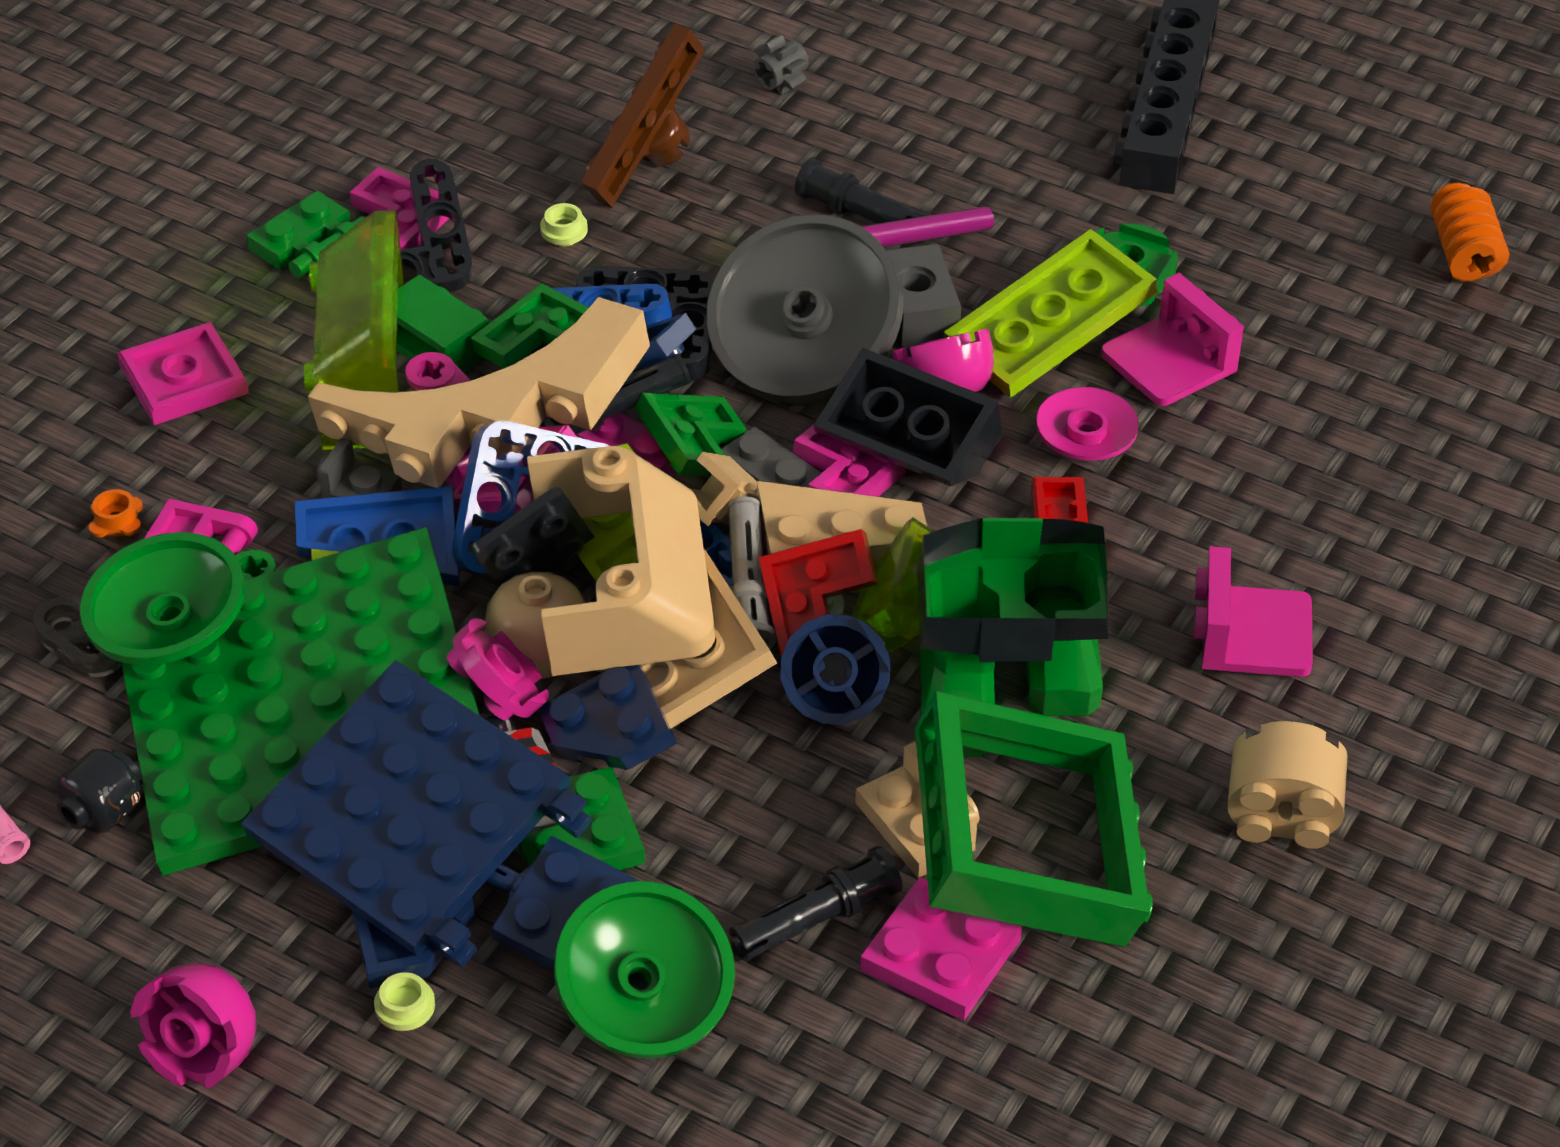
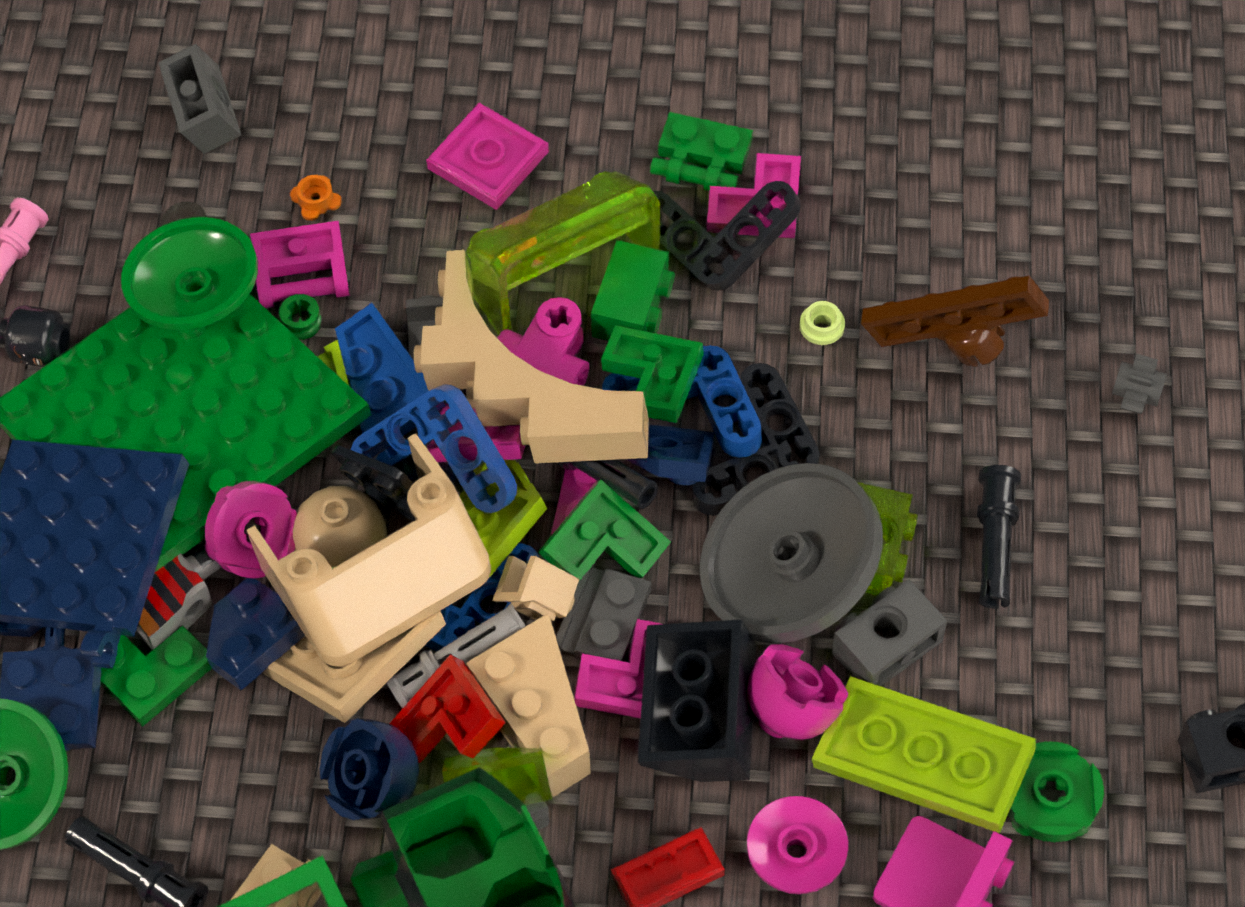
camera: 65 degrees right, 15 degrees up
magenta piece [861,206,994,247] -> none

